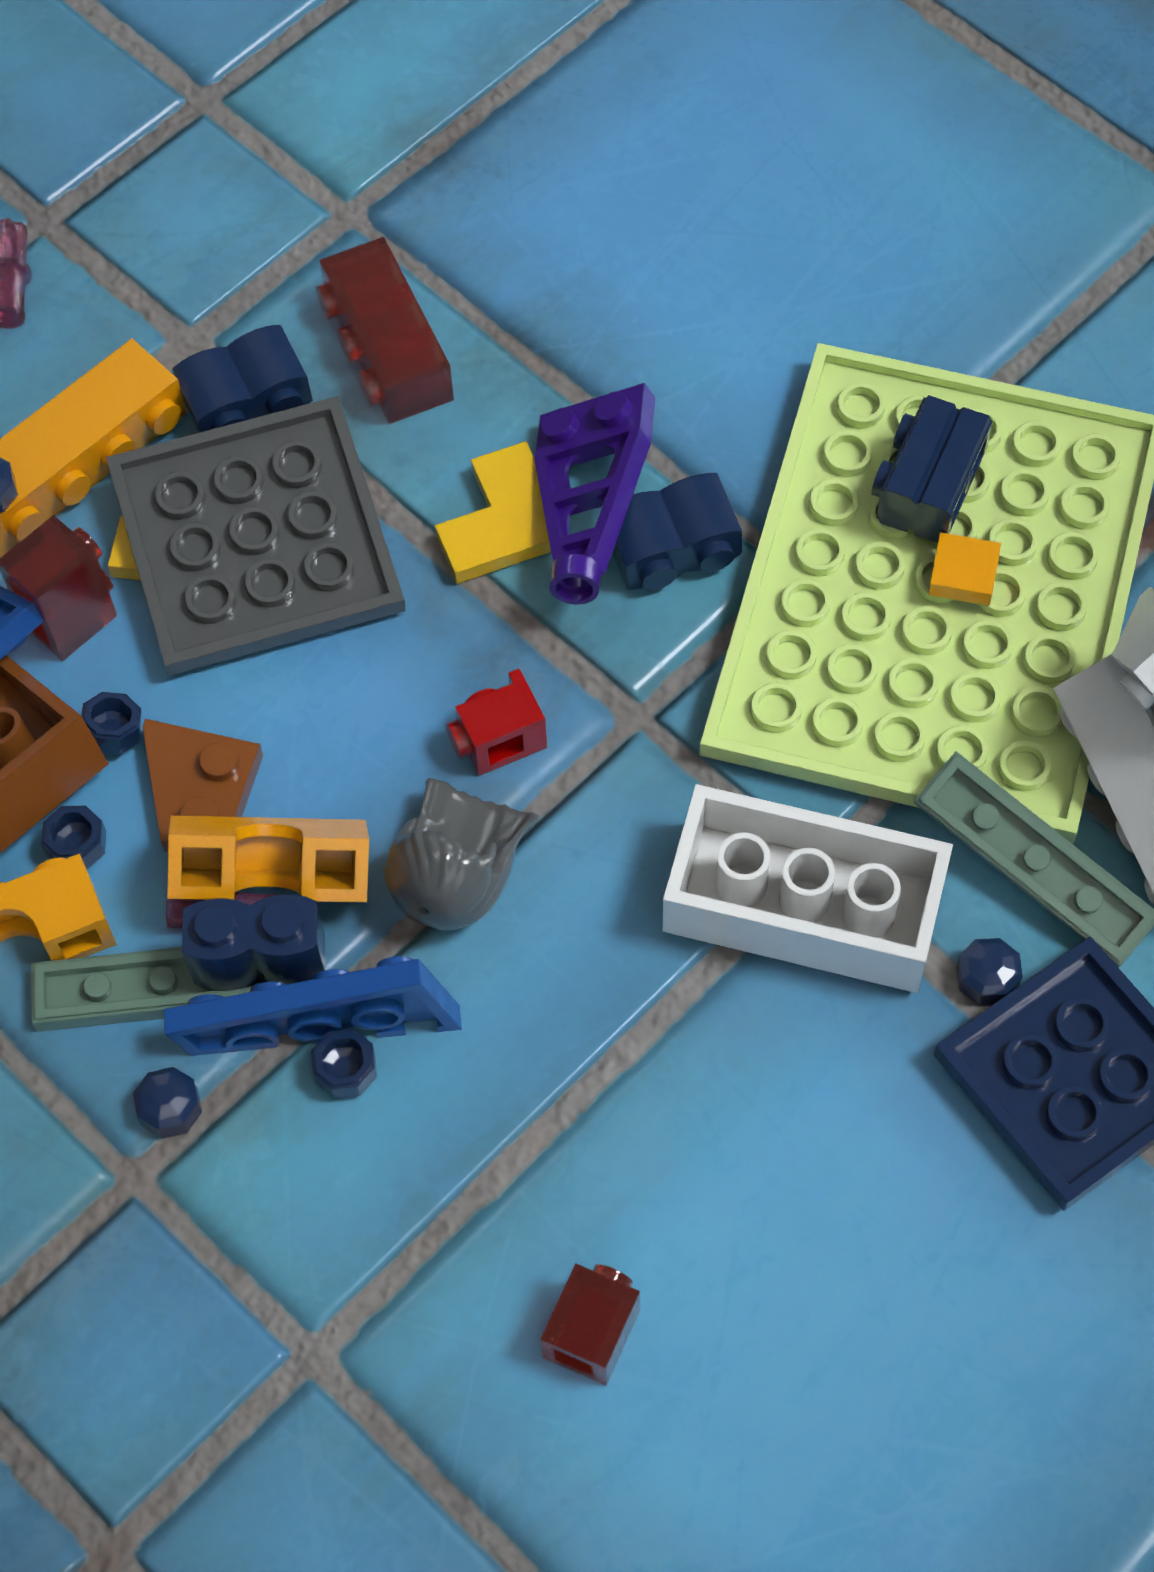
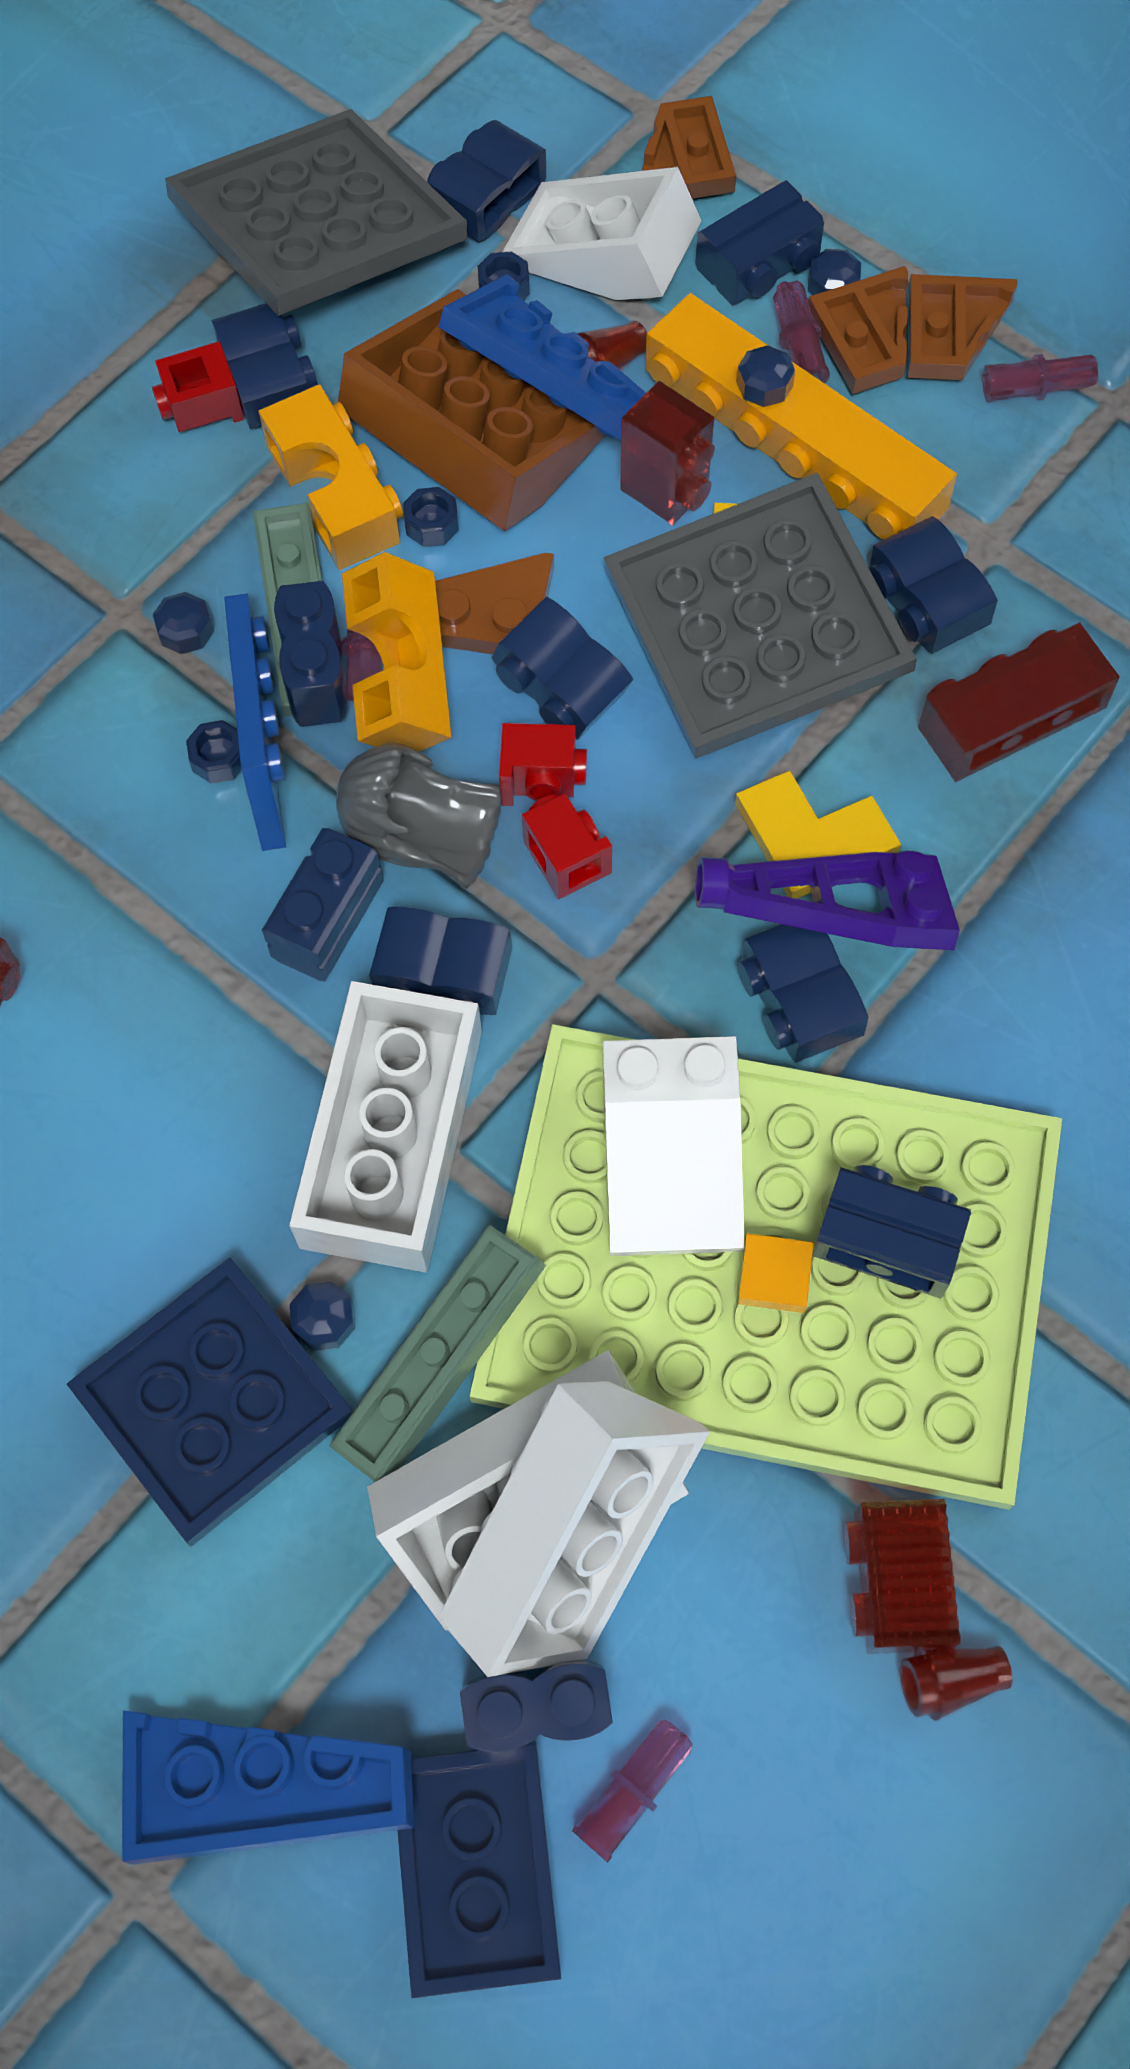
camera: 85 degrees right, 5 degrees up
dark blue tile [81,692,141,755] -> none
none -> dark blue brick [262,828,383,982]
none -> dark blue brick [369,907,513,1015]
none -> dark blue brick [492,596,634,740]
none -> red brick [499,723,587,806]
none -> white slope [603,1036,744,1256]

